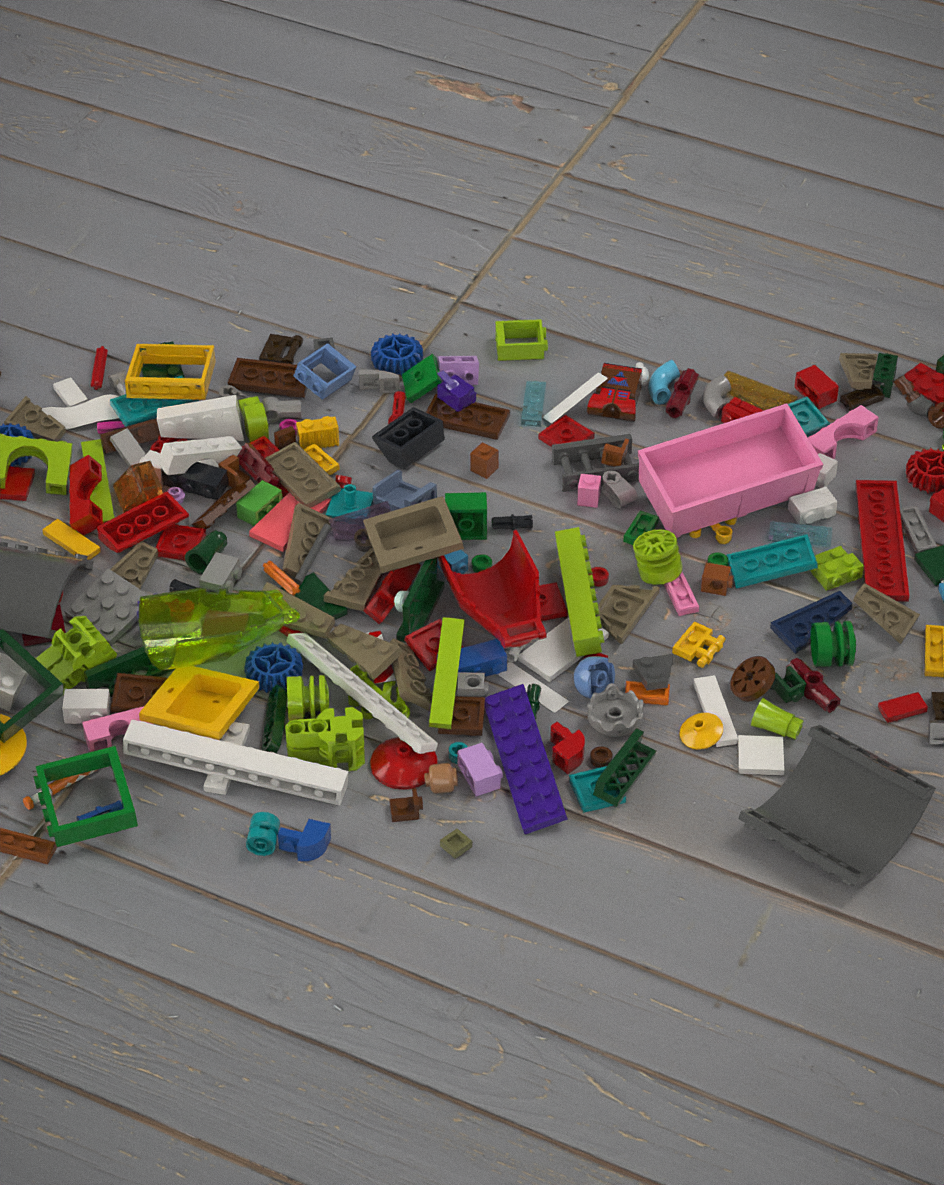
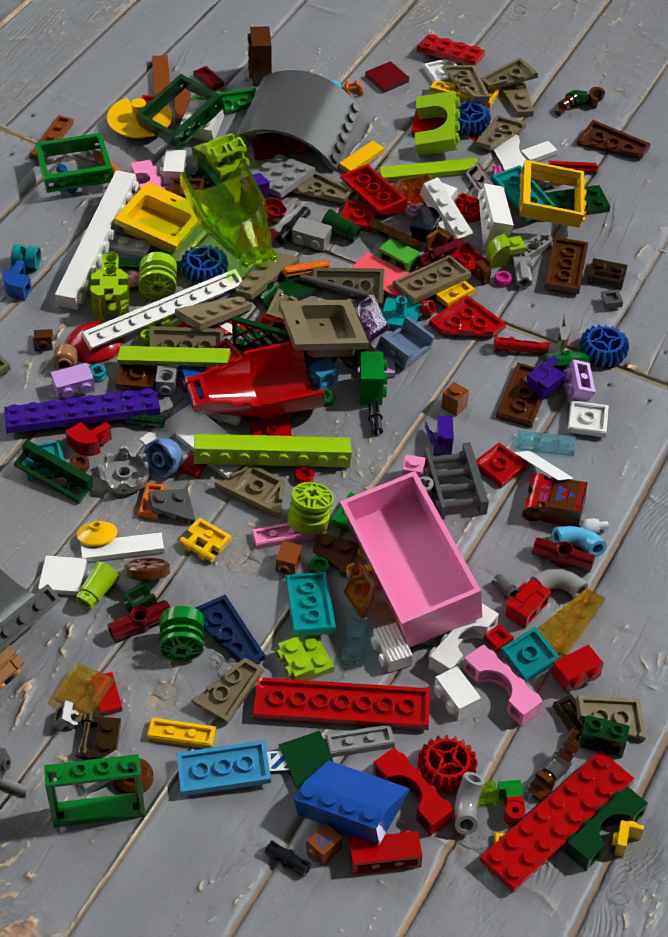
camera: 90 degrees right, 5 degrees up
red arch [69,455,103,536] -> none
light grey tile [110,428,146,471] -> none
medium blue window [294,343,357,400] -> none
yellow brick [296,416,339,450] -> none
black slope [372,407,445,469] -> none
lime window [495,319,548,361] -> none
dark orange panel [601,438,629,467] -> none
none -> clear yellow tile [54,663,114,715]
none -> reddish brown wing [313,533,358,577]
none -> clear orange slope [344,559,380,619]
none -> dark purple piece [425,416,454,456]
none -> red plate [429,295,506,337]
none -> white brick [434,666,481,721]
none -> white plate [567,400,609,437]
none -> reddish brown wing [577,120,651,159]

